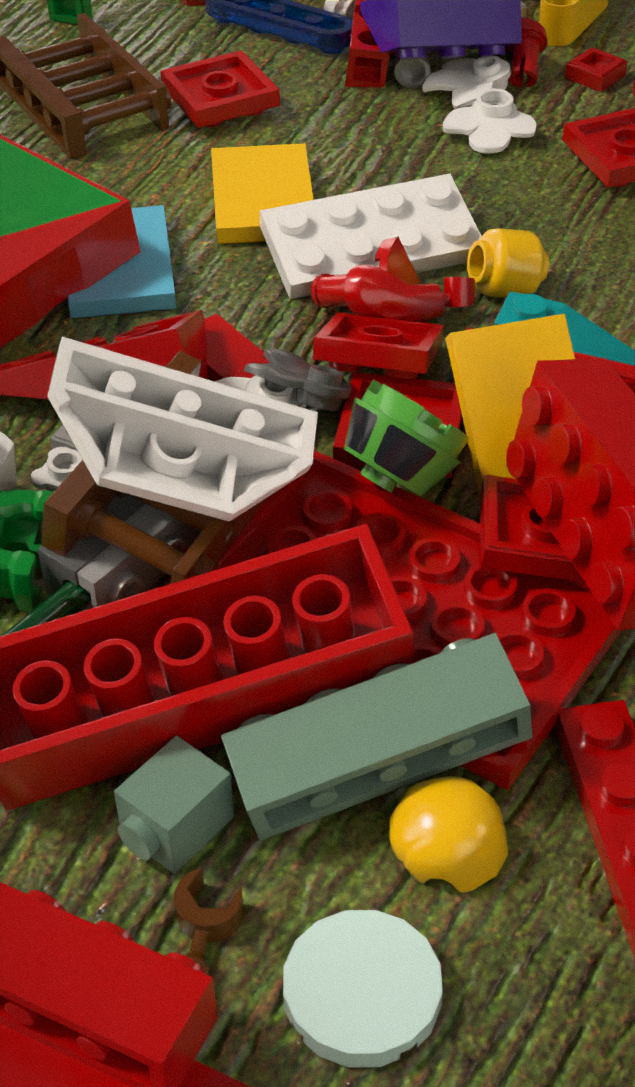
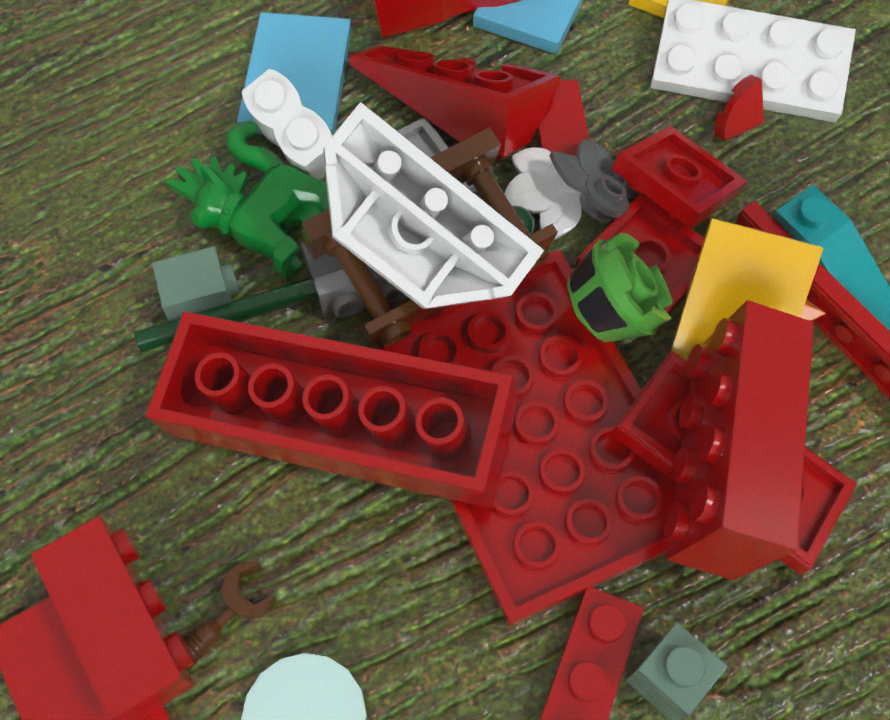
camera: 30 degrees right, 20 degrees up
sand green brick [114,735,234,874] -> none
sand green brick [221,633,532,841] -> none
red arm [311,264,475,323] -> none
yellow hair [389,776,508,893] -> none
yellow head [467,228,549,298] -> none

